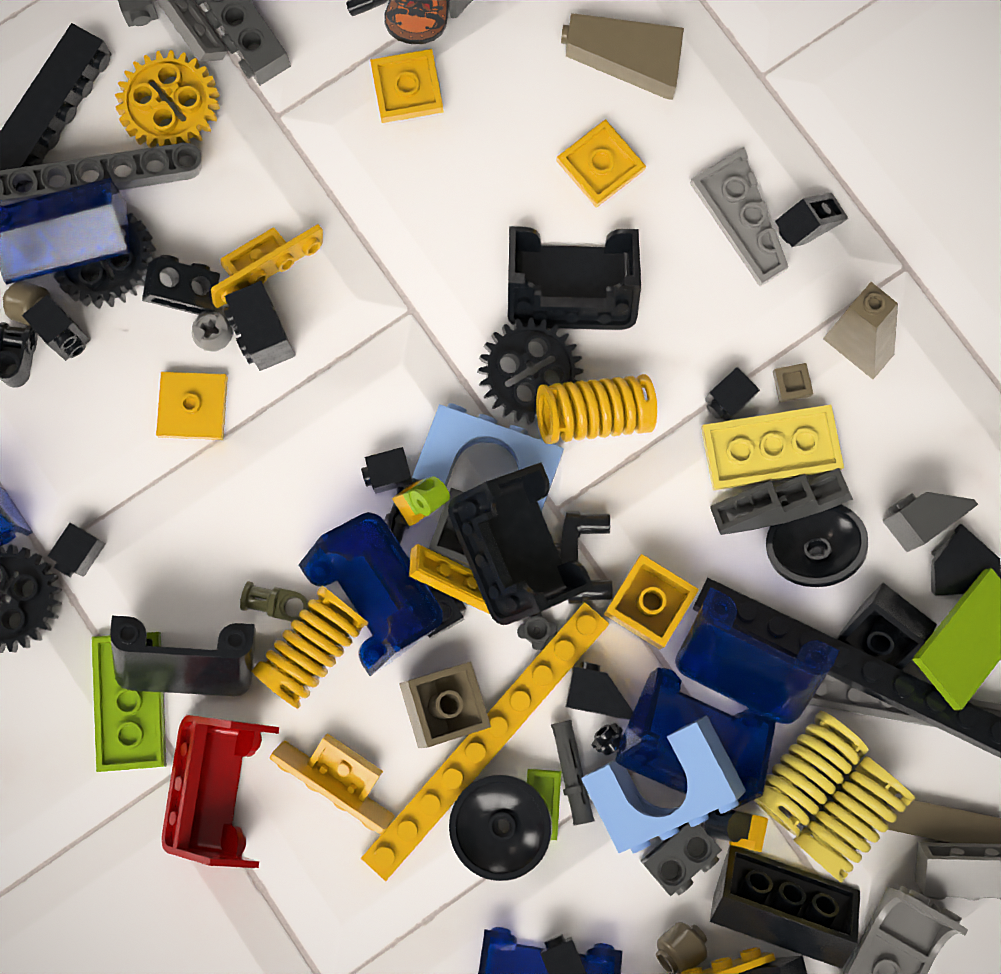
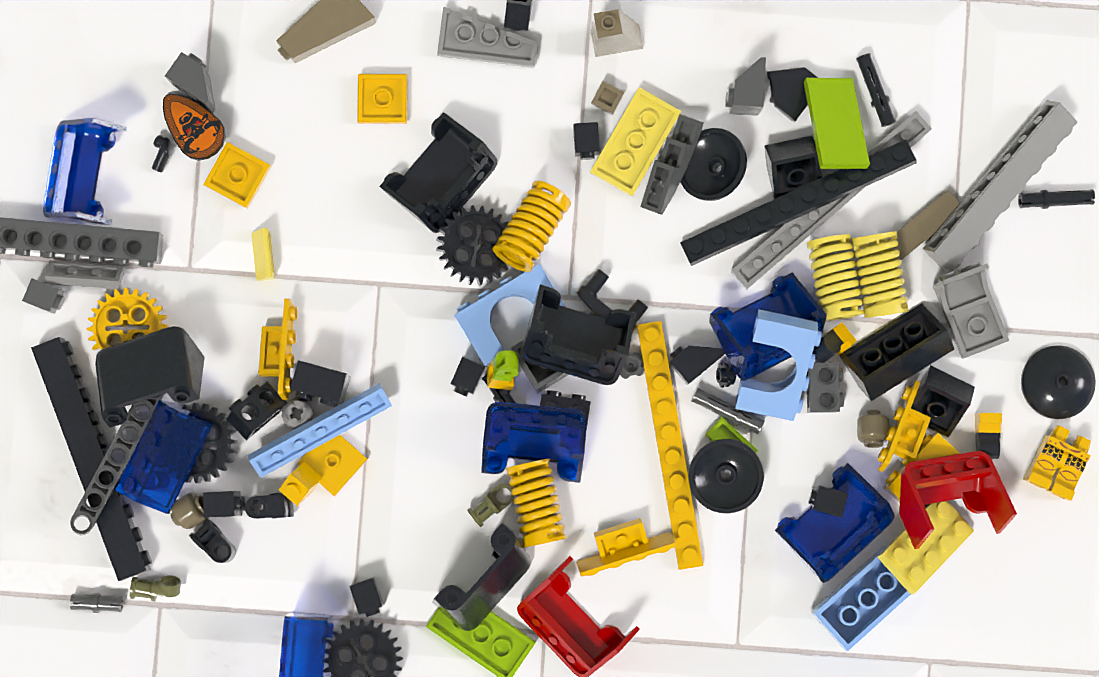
camera: 55 degrees left, 5 degrees up
dark tan slope [399,661,491,748] -> none
yellow tile [409,544,489,614] -> none
yellow brick [603,554,699,650] -> none
clear blue windscreen [675,588,840,724] -> none
none -> black windscreen [95,326,205,428]
none -> black piece [245,493,294,519]
none -> light blue plate [247,383,392,478]
none -> light yellow slope [251,228,275,281]
none -> yellow brick [279,462,323,506]

